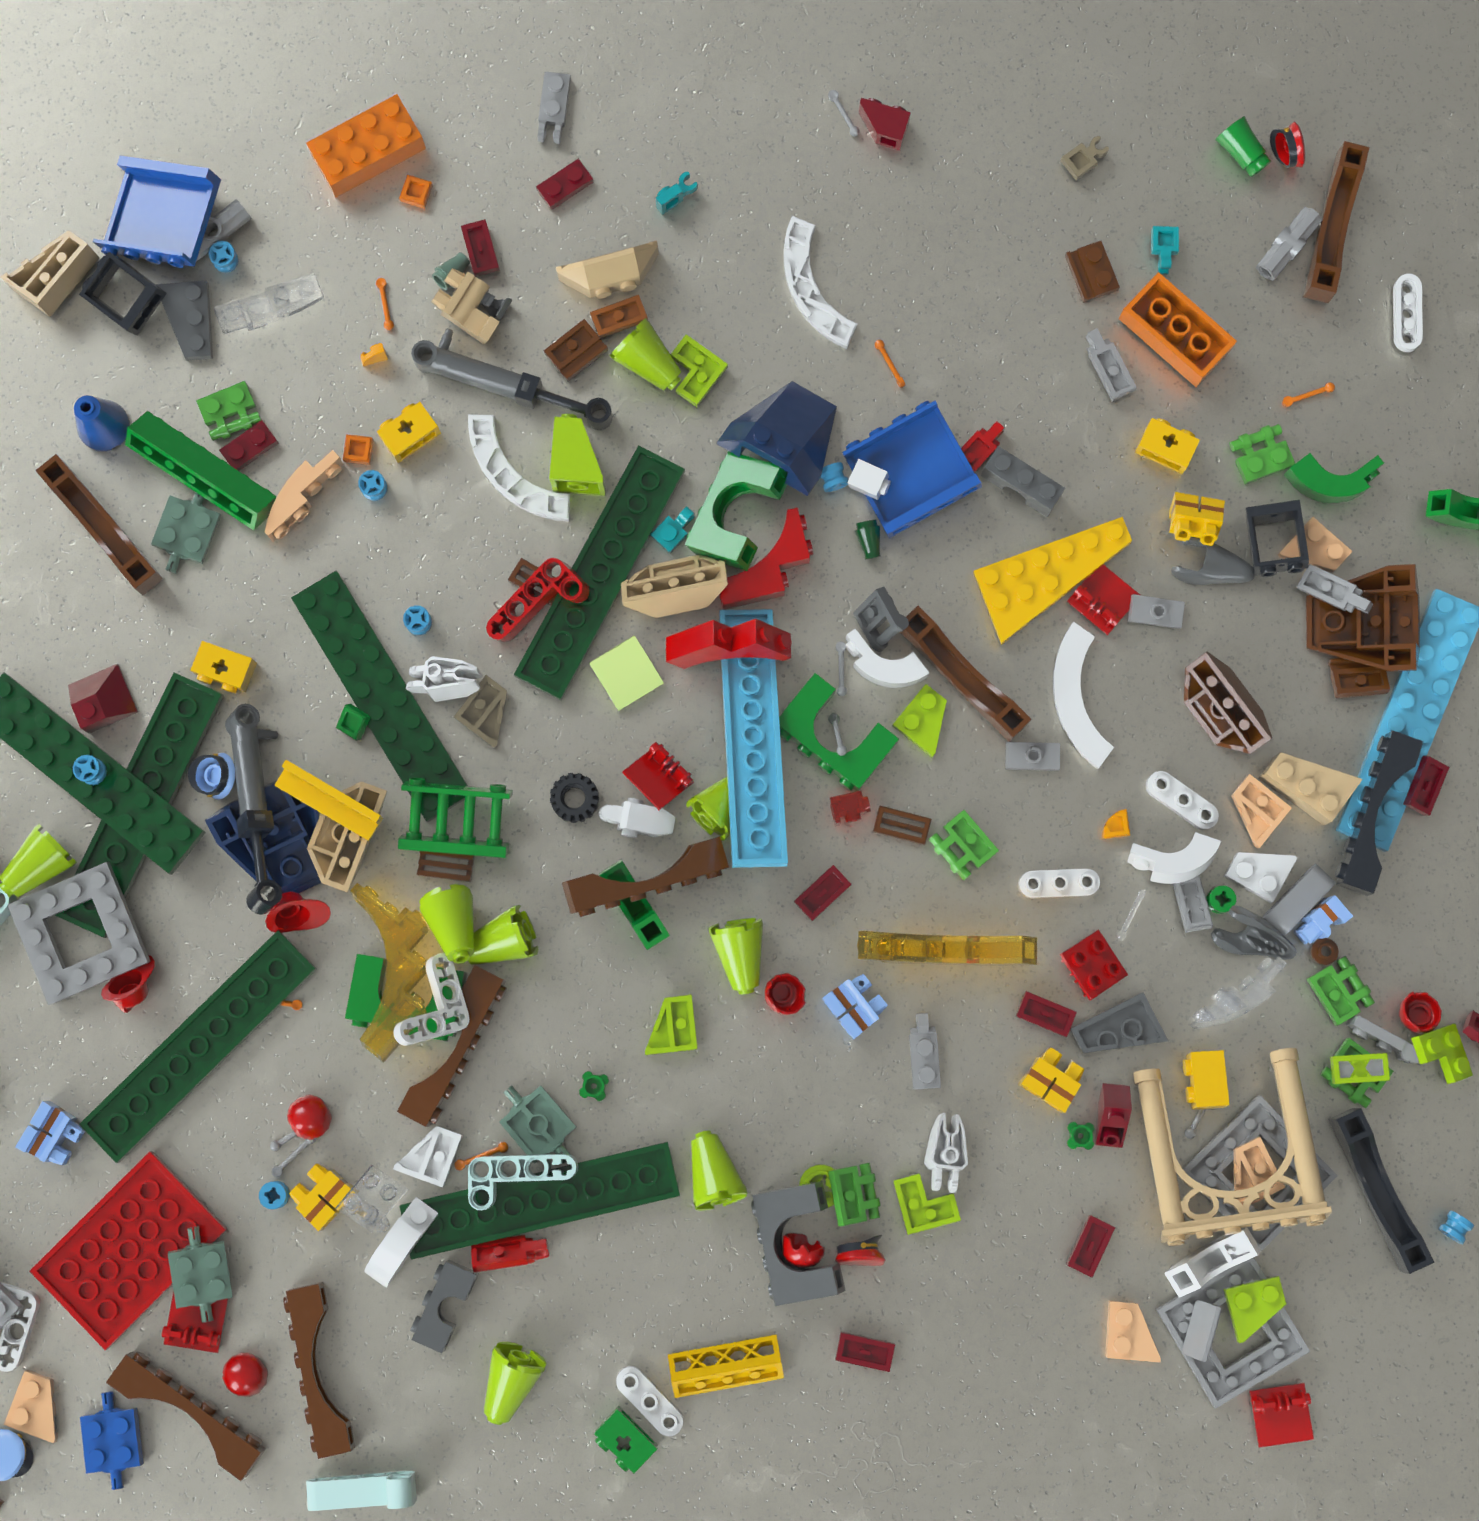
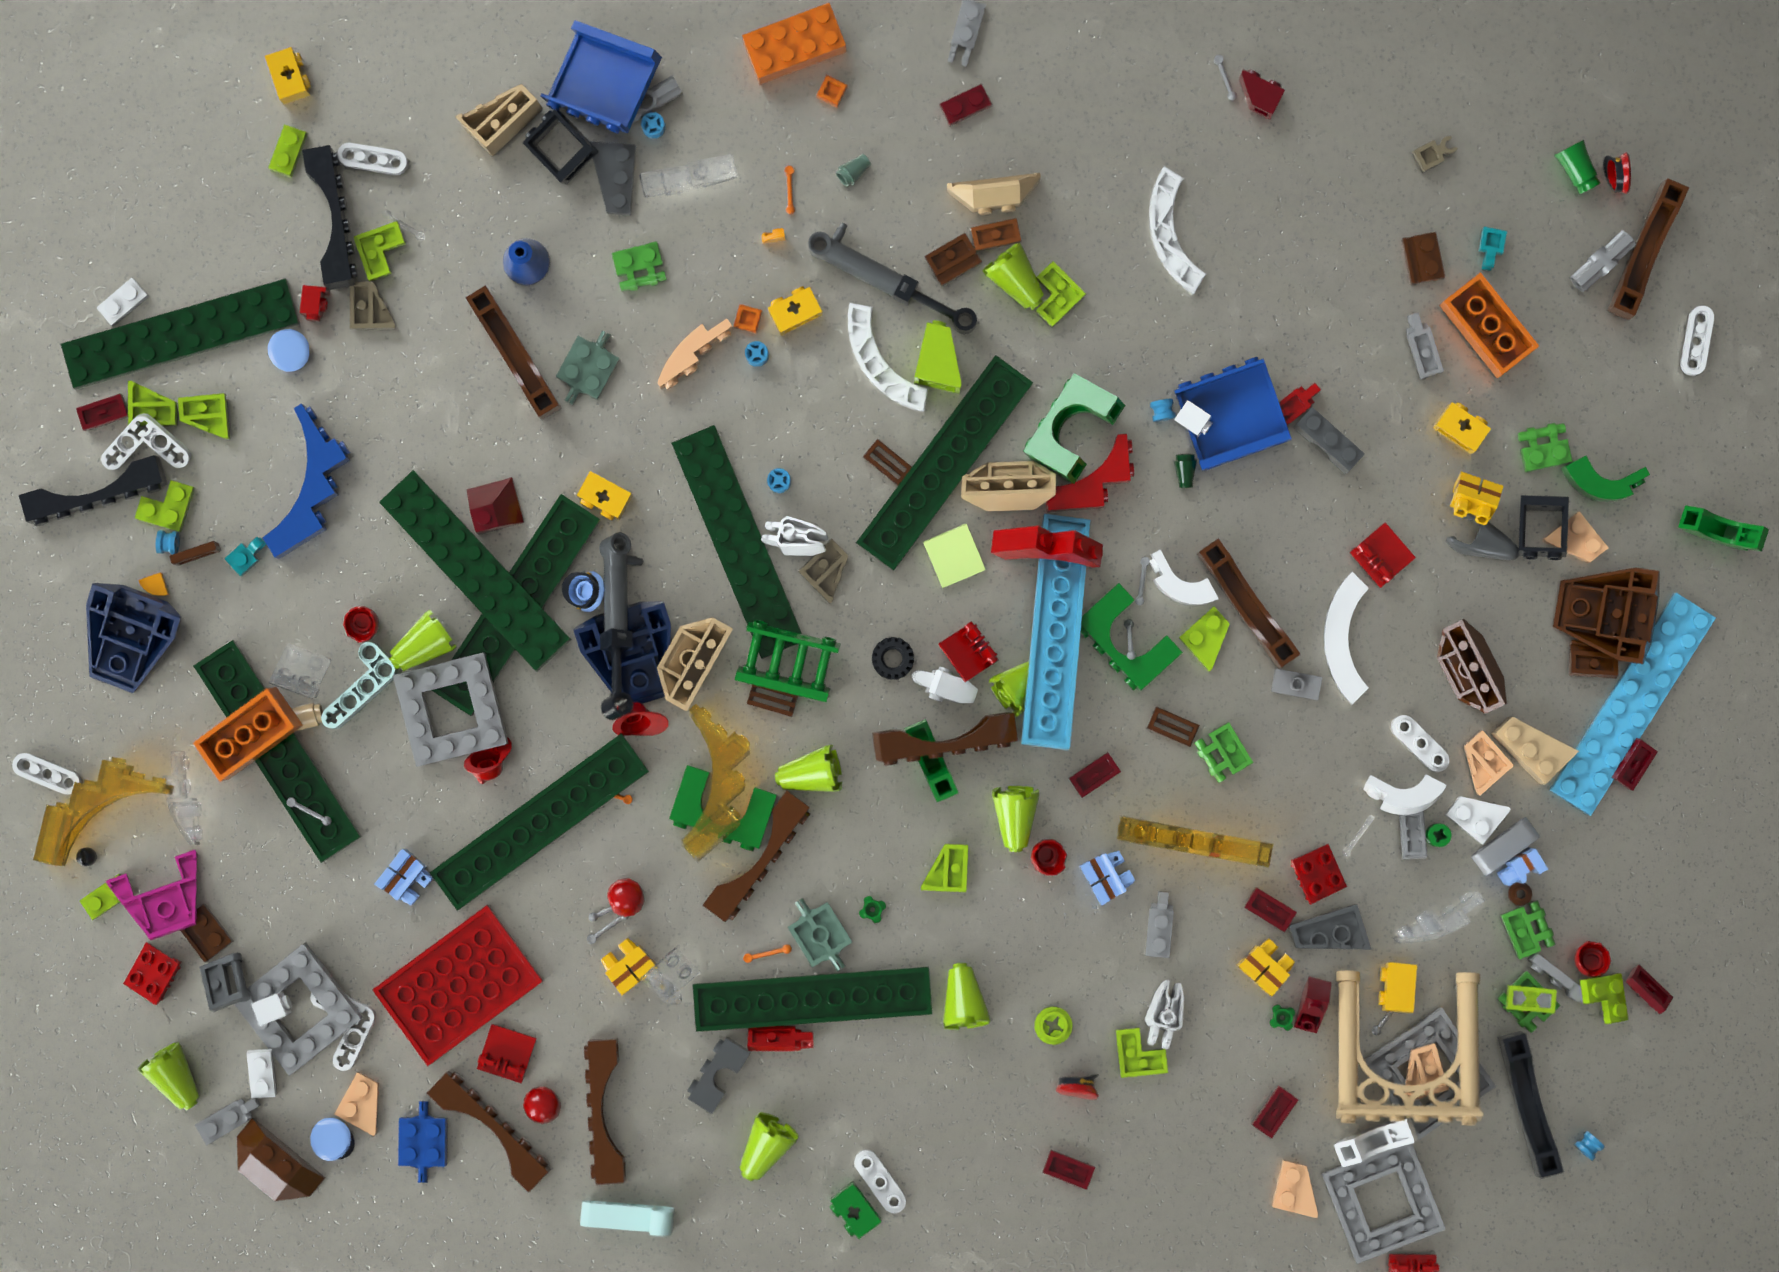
camera: 10 degrees right, 5 degrees up
dark azure wheel [73,755,107,785] -> none
green brick [125,411,276,531] -> none
sand green plate [168,1226,233,1322] -> none
dark red plate [219,420,278,471] -> none
dark azure wheel [259,1181,290,1209] -> none
yellow fence [275,760,383,841] -> none
green tile [336,704,371,741] -> none
white arch [364,1197,438,1288] -> none
white wing [393,1126,463,1187] -> none
white beam [394,953,470,1046] -> none
lime cone [419,884,474,964] -> none
tan hips [431,268,513,345] -> none
dark red plate [461,219,500,277] -> none
light aqua beam [468,1154,578,1210] -> none
red beam [486,558,590,642] -> none
teal plate [650,506,695,554] -> none
teal plate [656,171,698,215] -> none
yellow fence [668,1335,784,1398] -> none
dark blue wedge [717,381,837,496] -> none
dark grey arch [751,1181,845,1306] -> none
red hair [783,1233,825,1268] -> none
bright green plate [828,1163,881,1226] -> none
clear red brick [829,791,871,826] -> none
dark grey plate [853,587,909,652] -> none
orange hinge [874,340,905,388] -> none
yellow wing [973,517,1132,645] -> none
white plate [1018,869,1100,899] -> none
light orange tile [1102,809,1130,839] -> none
light grey plate [1128,594,1185,629] -> none
light grey slope [1182,1300,1222,1362] -> none
dark grey animal [1211,905,1297,960] -> none
lime wing [1223,1276,1286,1343] -> none
orange hinge [1282,382,1335,408] -> none
light grey hinge [1297,564,1373,614] -> none
black arch [1335,730,1424,896] -> none

